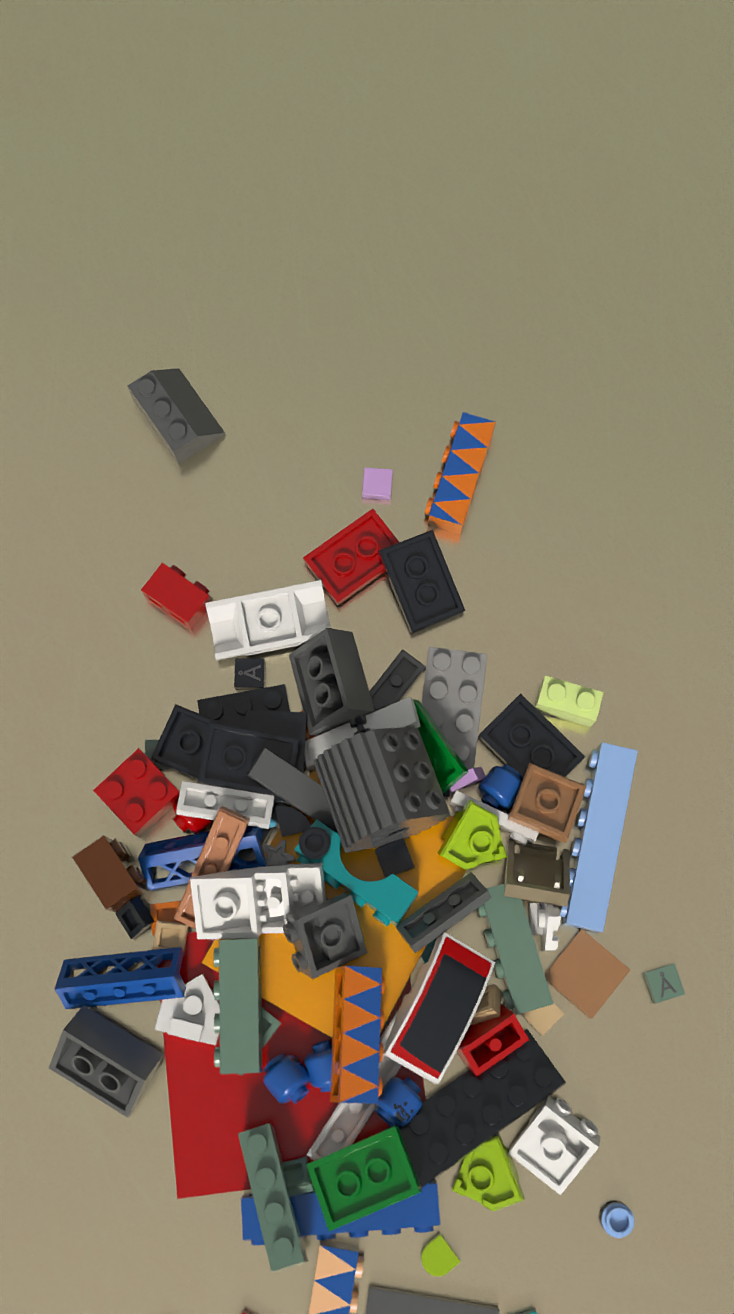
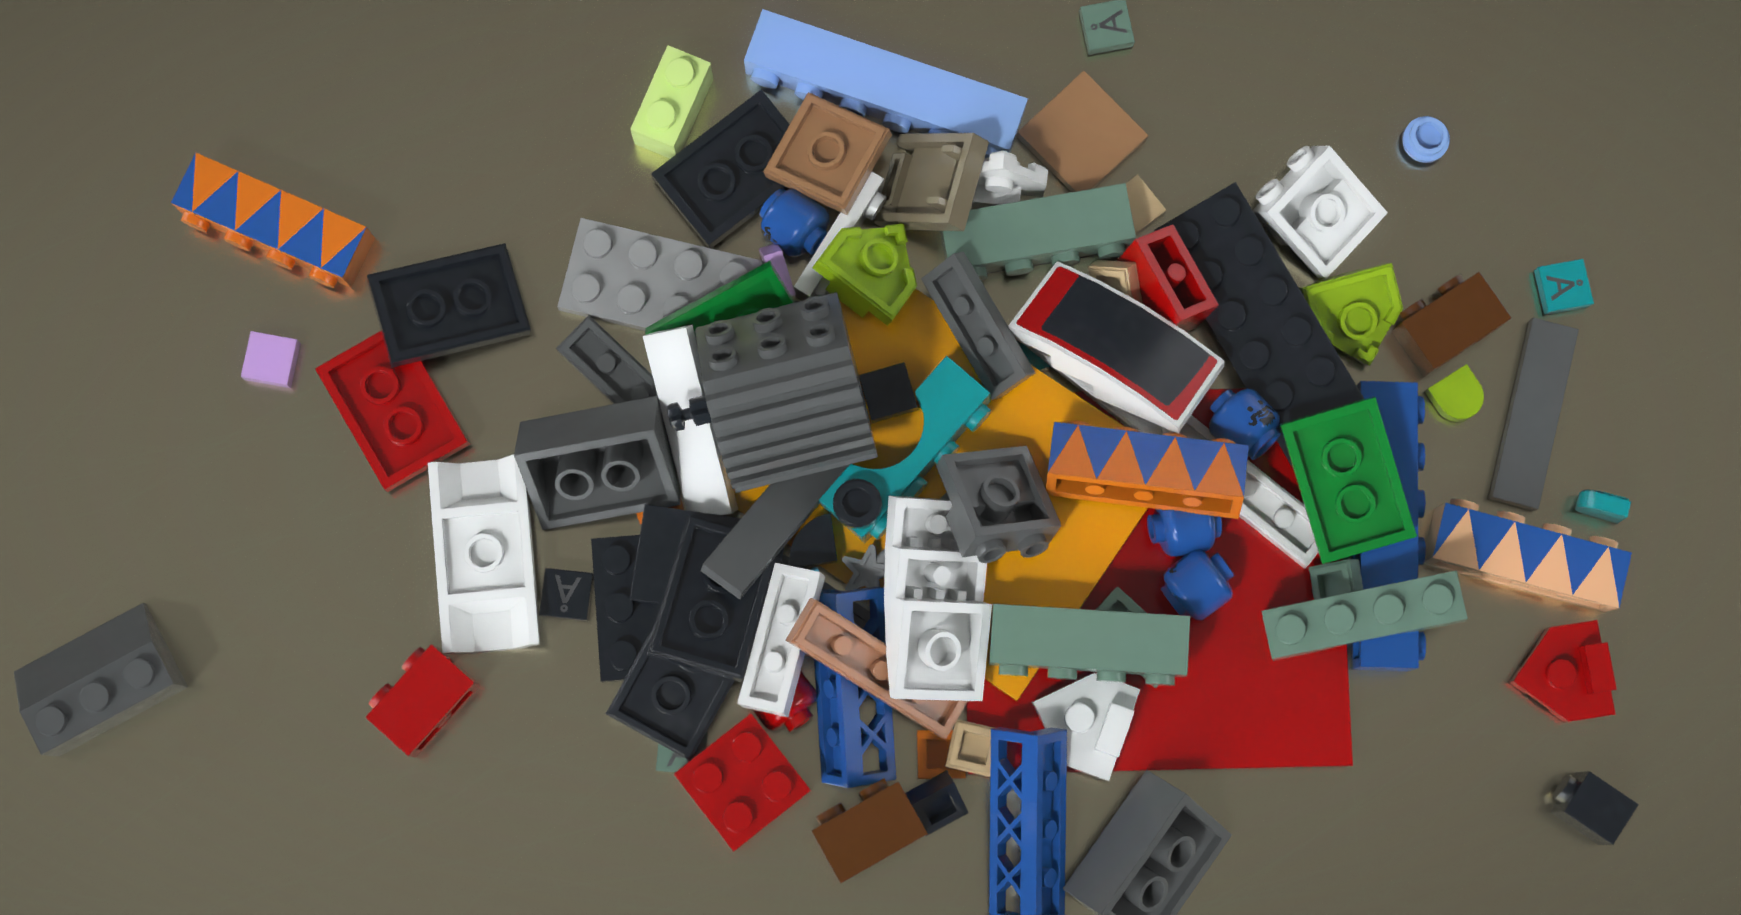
camera: 90 degrees left, 5 degrees up
none -> reddish brown brick [1392,272,1511,377]

